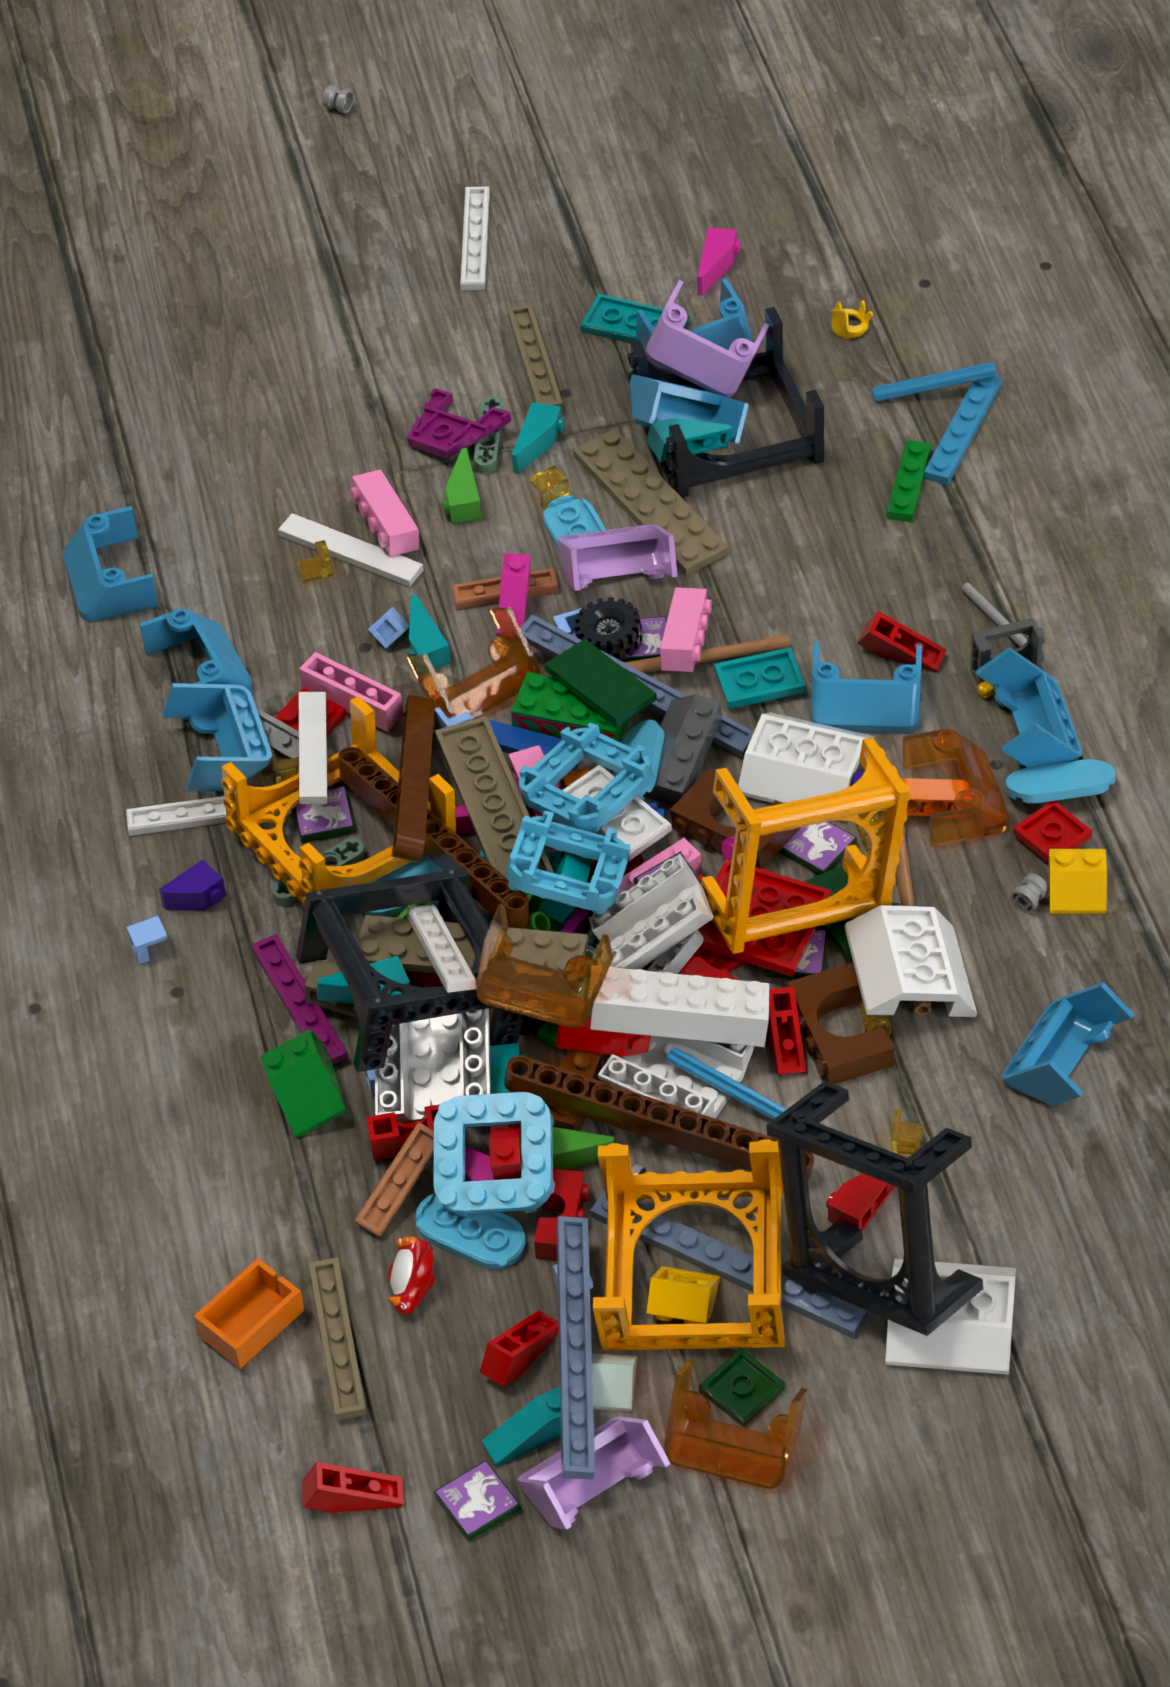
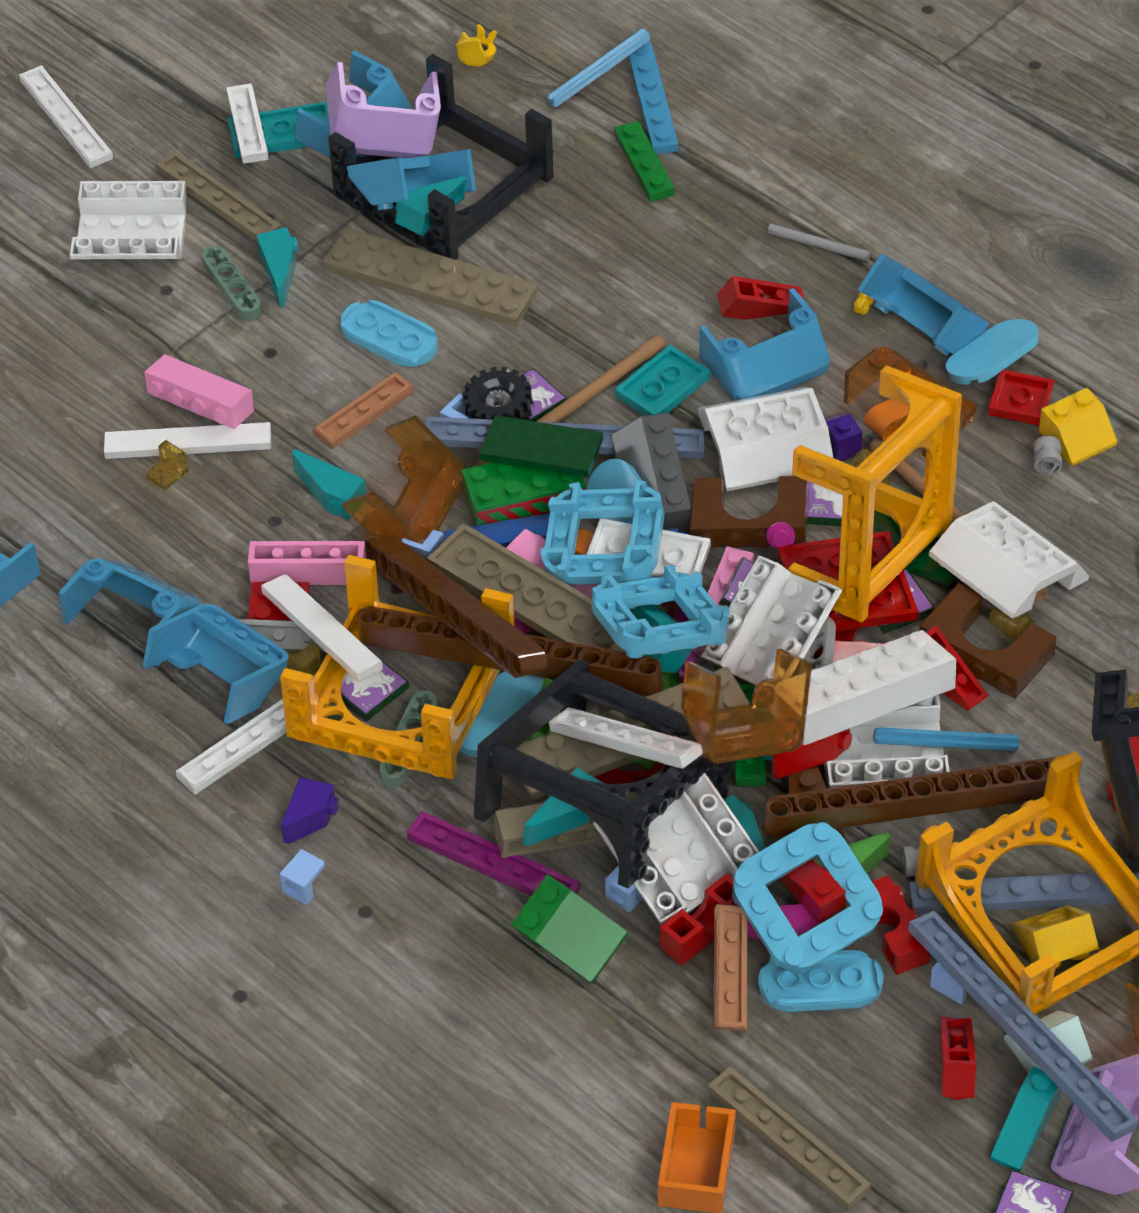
camera: 35 degrees left, 0 degrees up
light blue panel [368,607,409,648] -> none
red animal [387,1237,435,1316] -> none
magenta wing [407,388,512,459] -> none
bright green slope [442,448,482,524] -> none
dark pink slope [496,553,531,638] -> none
clear yellow panel [530,465,569,510] -> none
lavender windscreen [557,524,677,591] -> none
bright pink brick [660,587,712,672] -> none
dark pink slope [697,227,741,295] -> none
dark grey panel [970,618,1045,685] -> none
none -> white slope [70,181,186,259]
none -> white plate [226,83,269,164]

